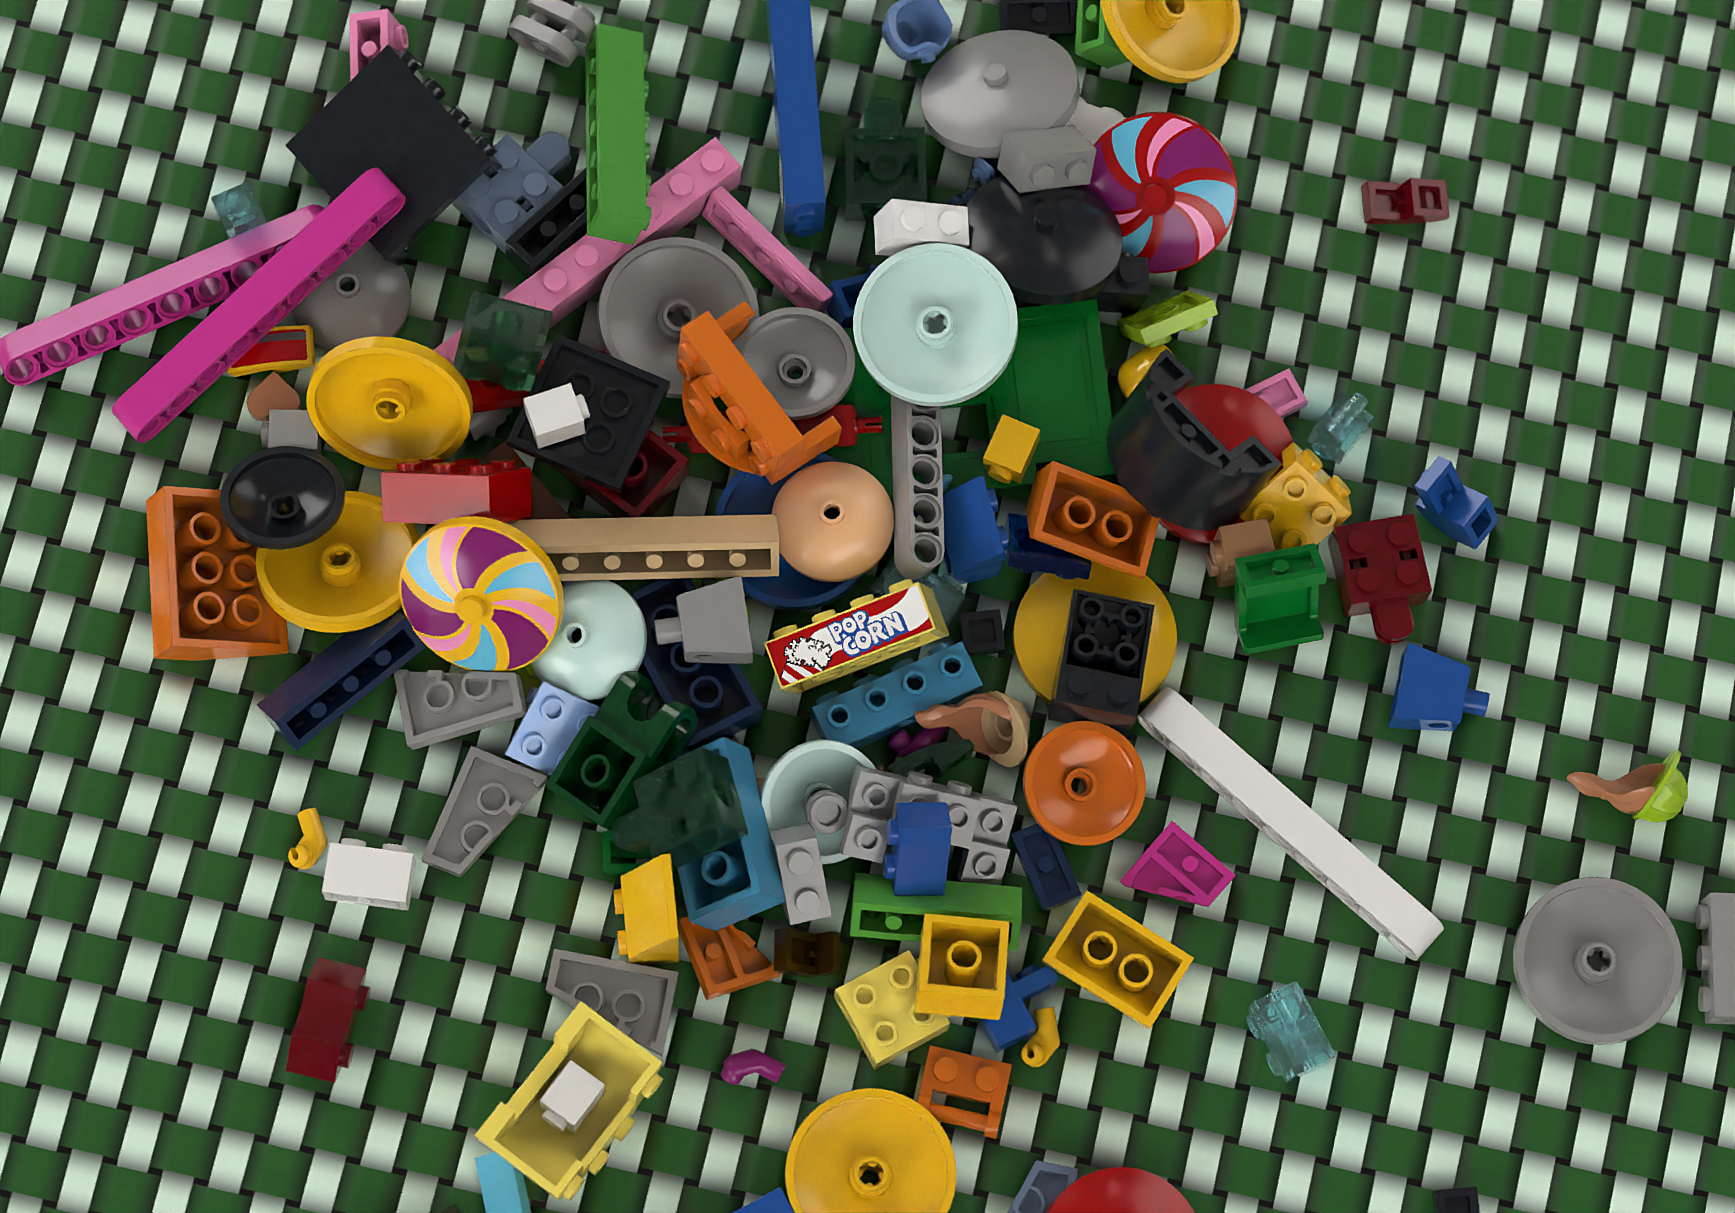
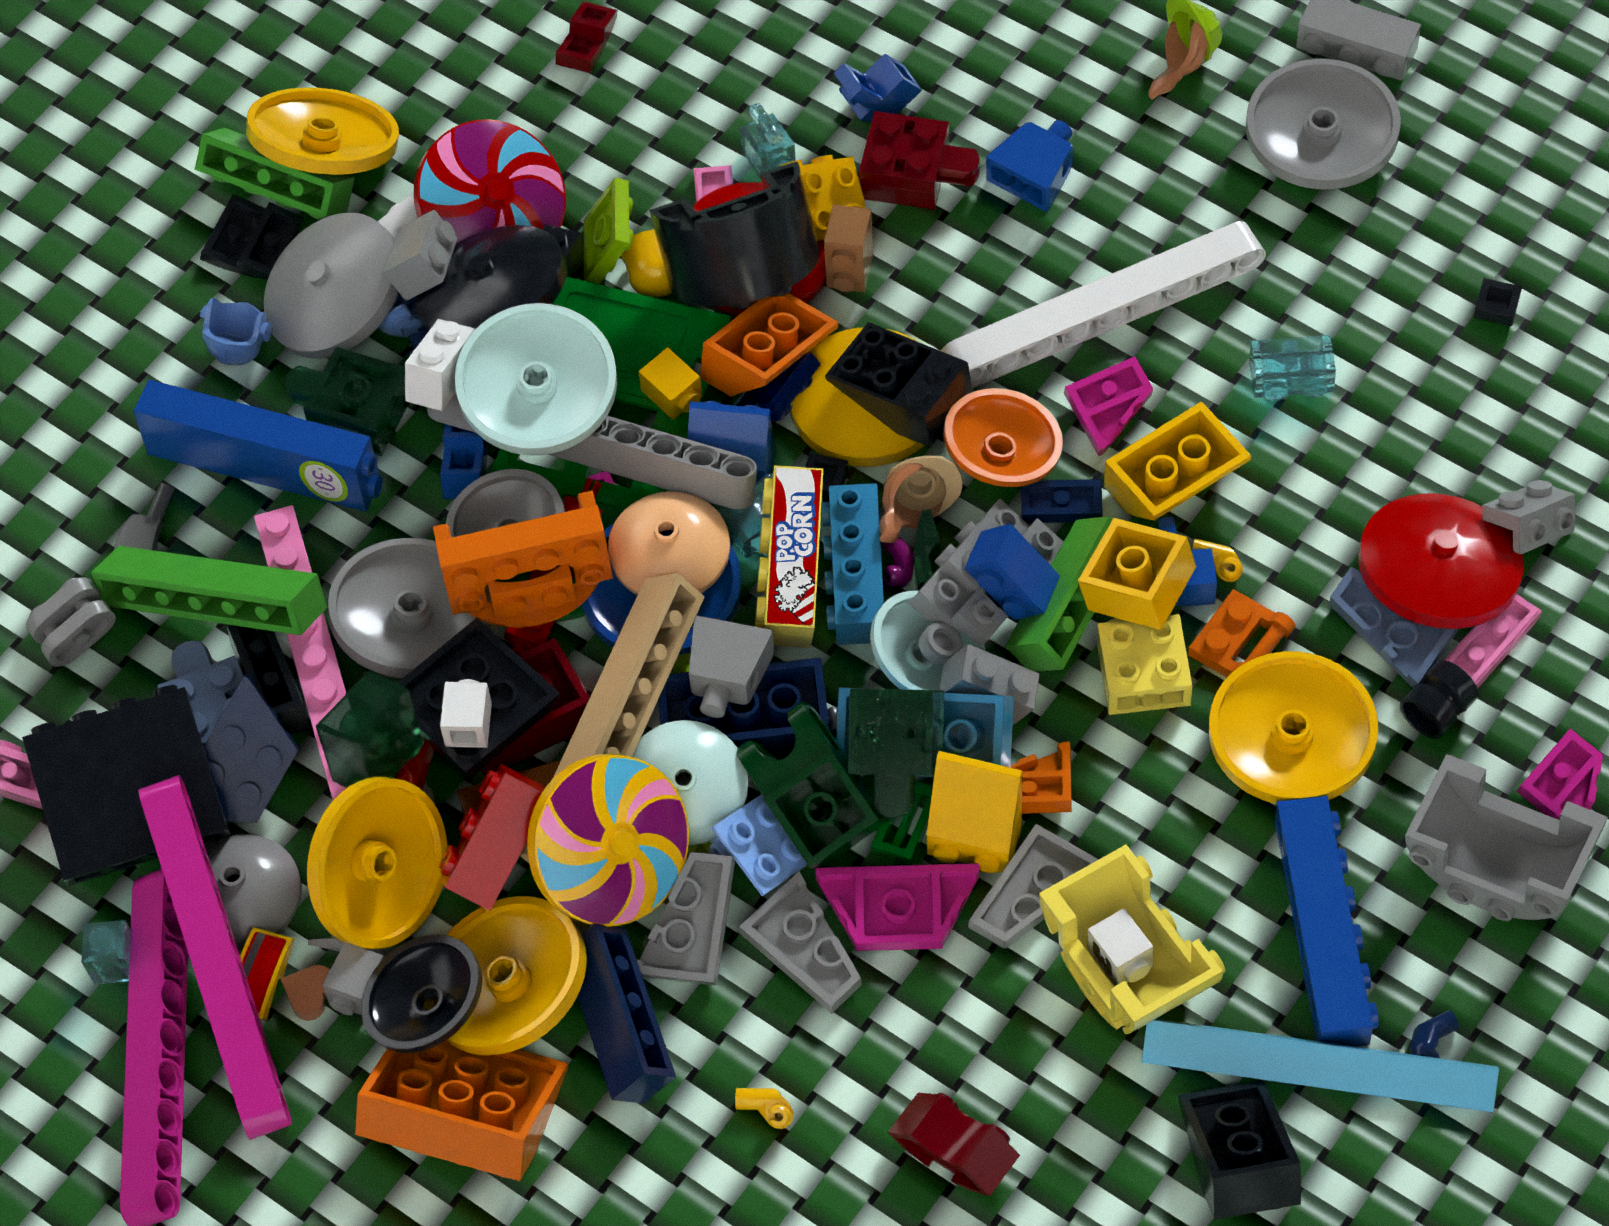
camera: 55 degrees left, 15 degrees down
white brick [322,838,416,911] -> none
bright pink tile [702,186,834,313] -> none
magenta arm [721,1049,786,1085] -> none
dark brown bracket [774,928,840,978] -> none
green panel [1234,543,1327,654] -> none
none -> dark grey piece [113,483,174,551]
none -> dark blue wing [204,674,299,823]
none -> dark pink wing [816,863,980,951]

